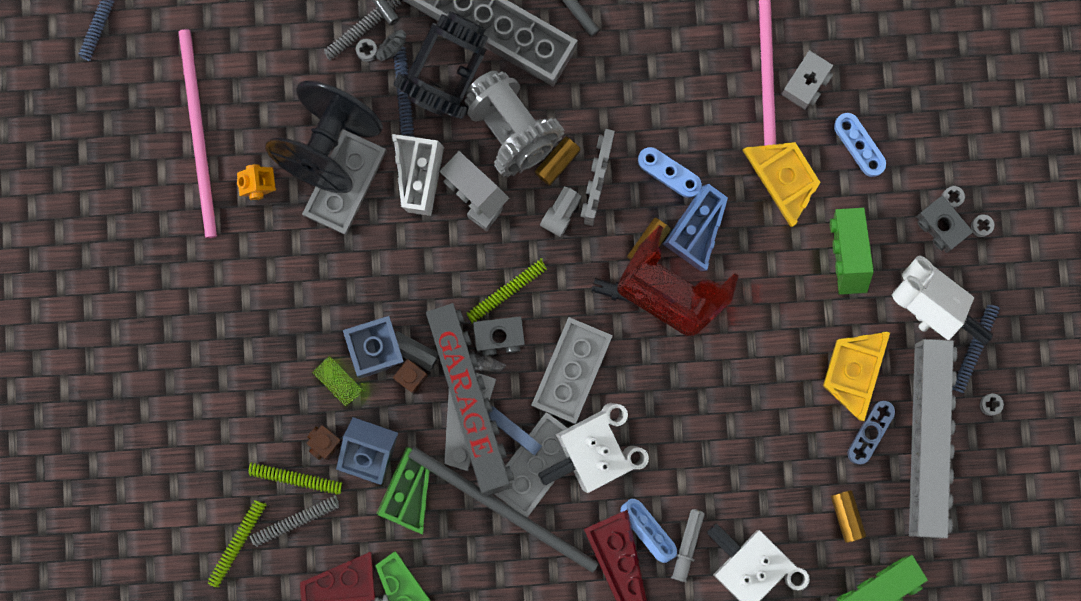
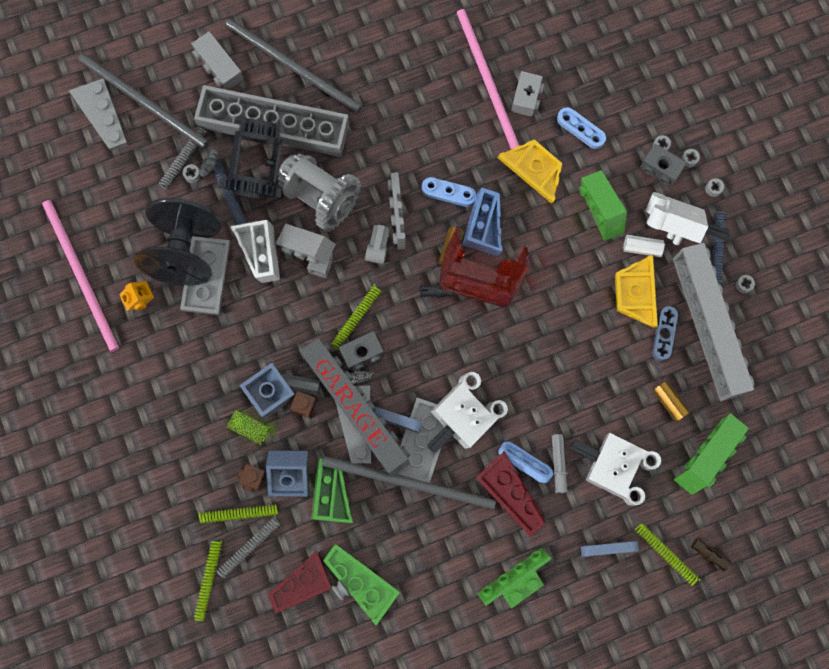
camera: 25 degrees left, 5 degrees down
light grey plate [531,317,613,424] -> none
pearl gold axle [535,136,581,186] -> none
none -> white axle [623,235,665,257]
none -> light grey bush [705,178,724,197]

